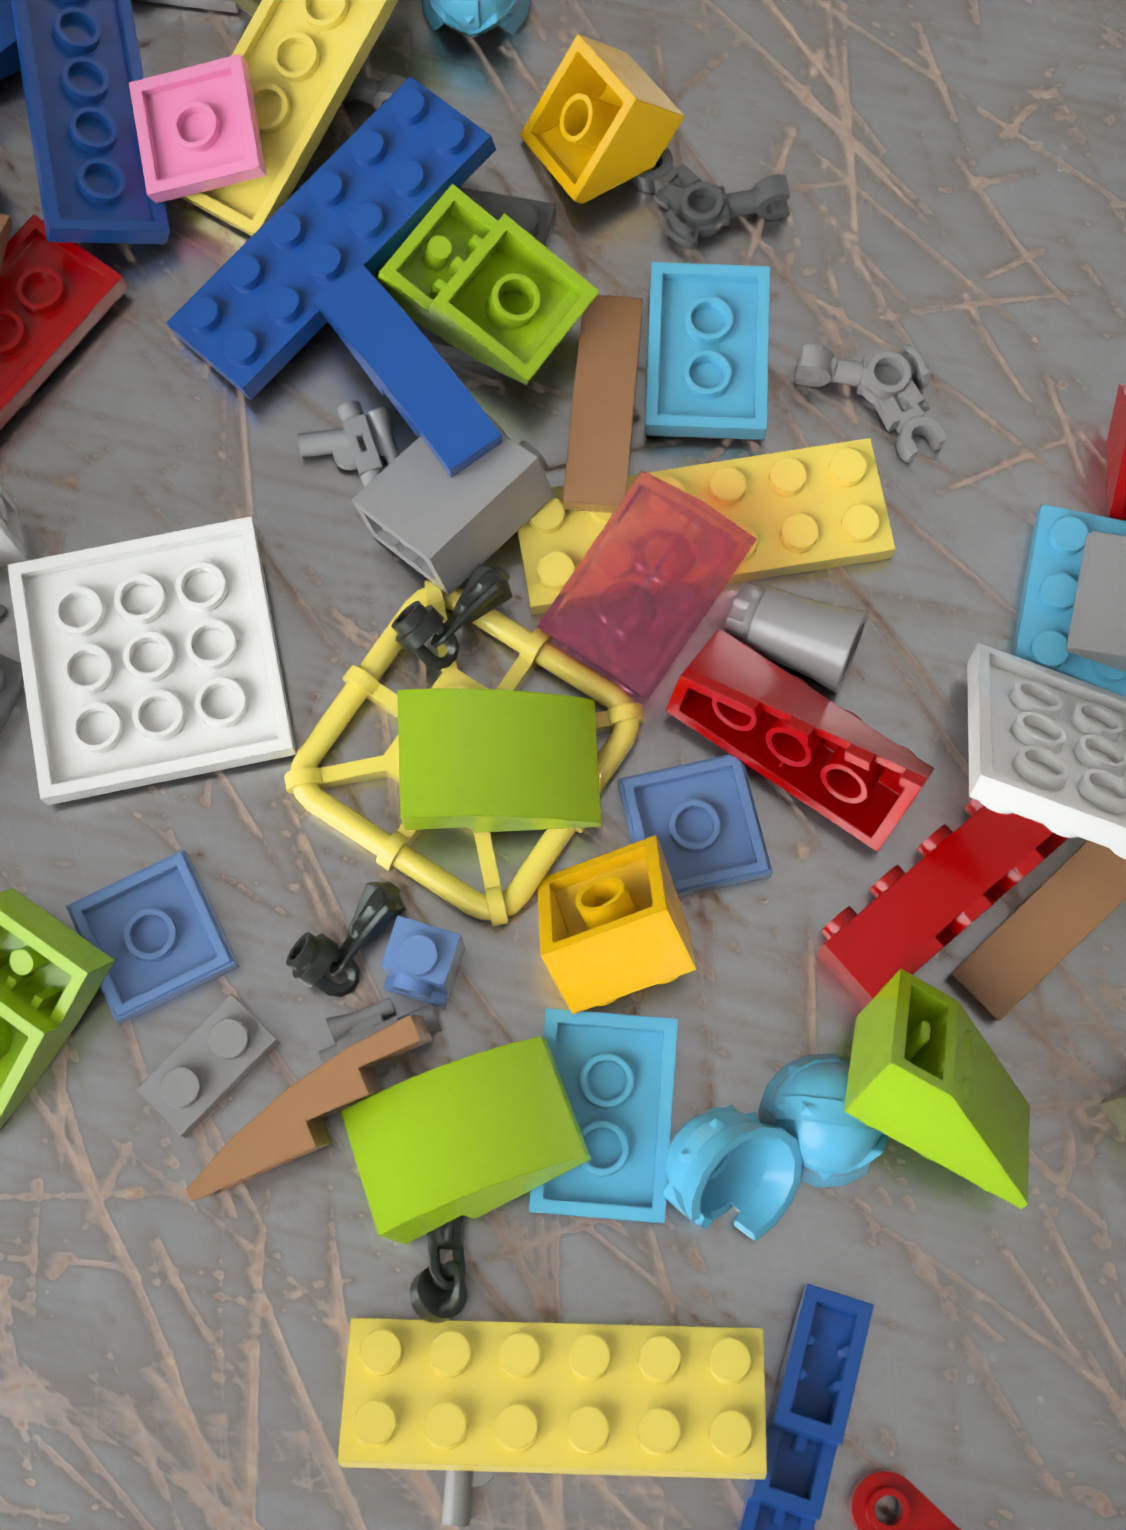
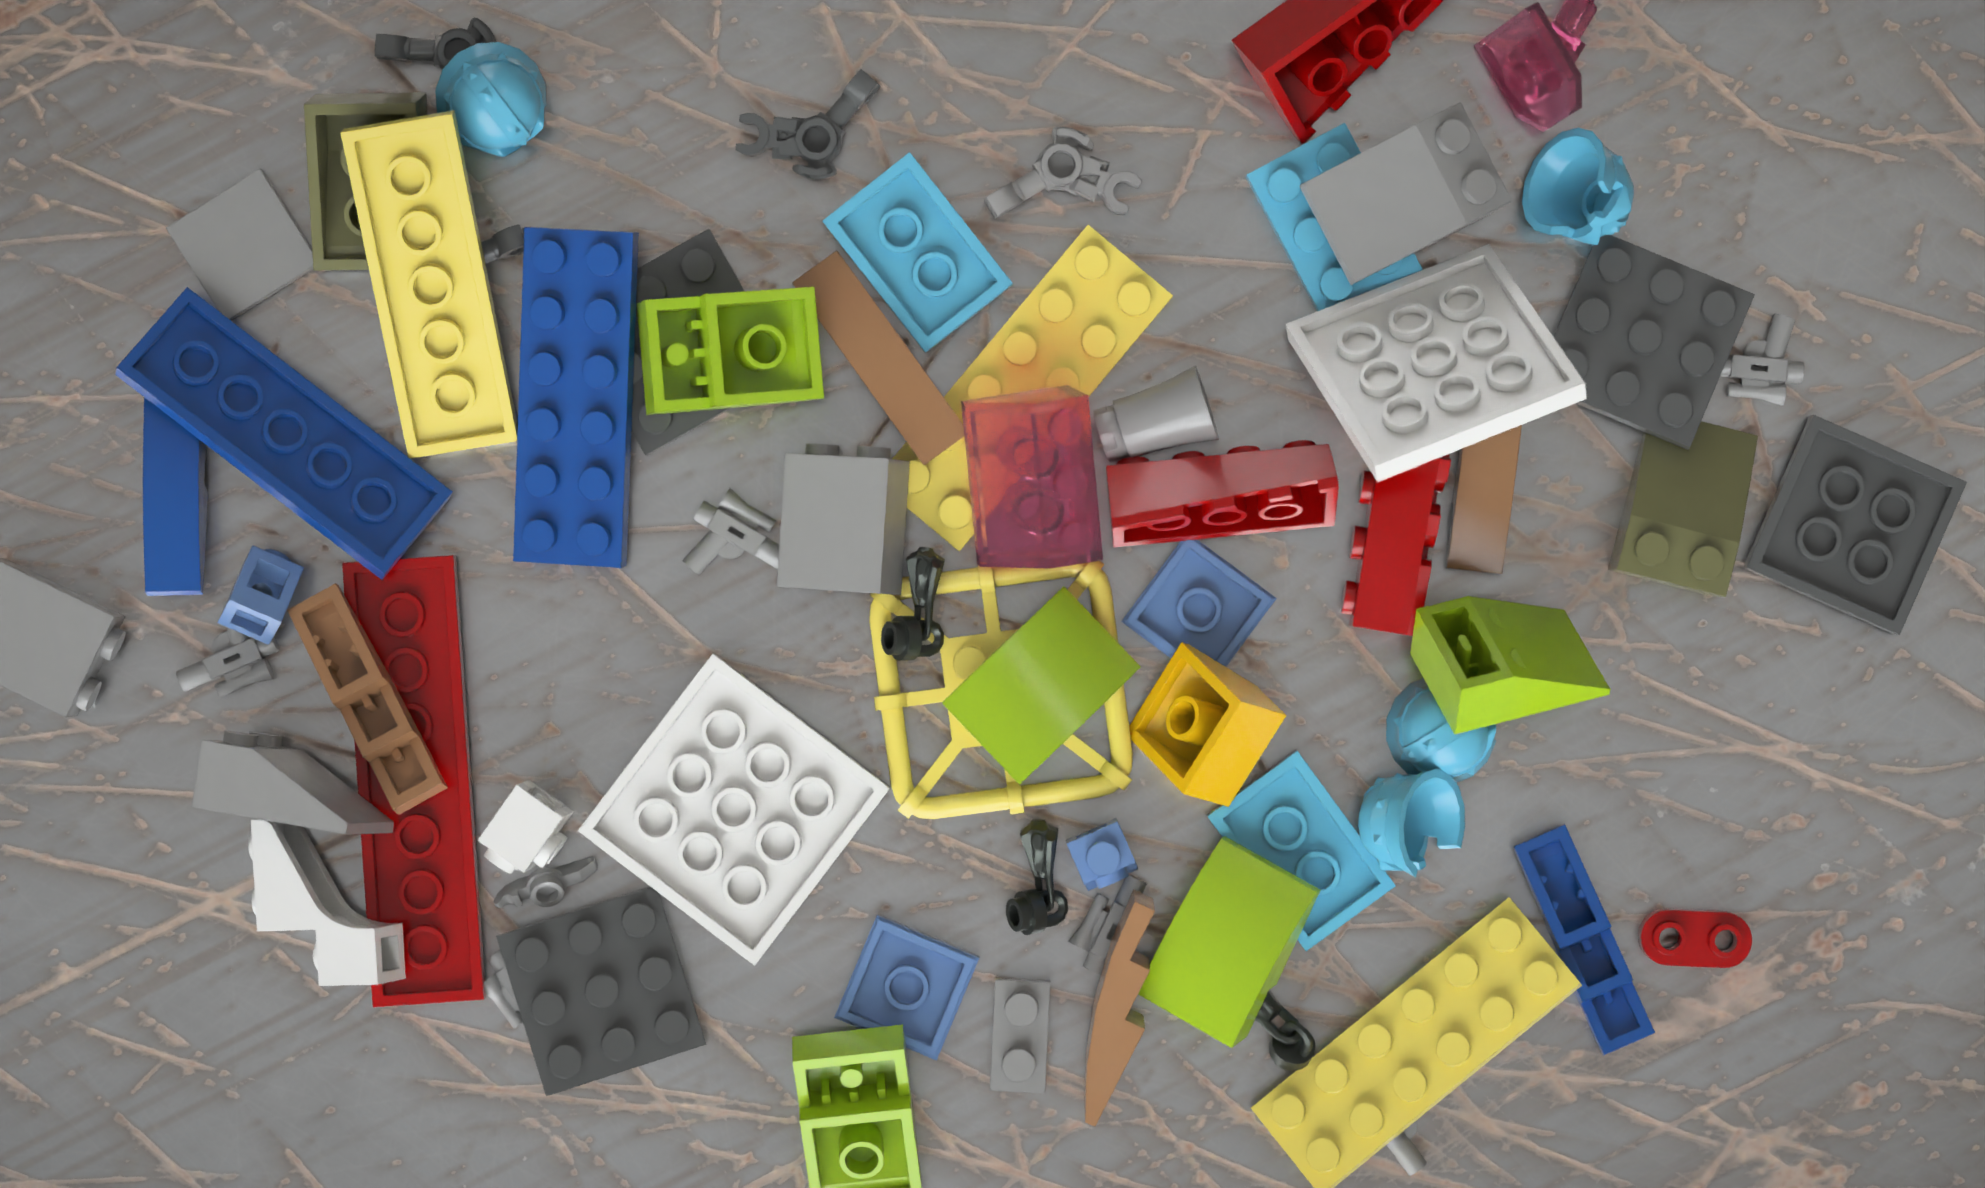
camera: 45 degrees left, 15 degrees up
bright pink plate [129,54,267,203] -> none
blue slope [313,264,502,478] -> none
yellow slope [520,34,685,204] -> none

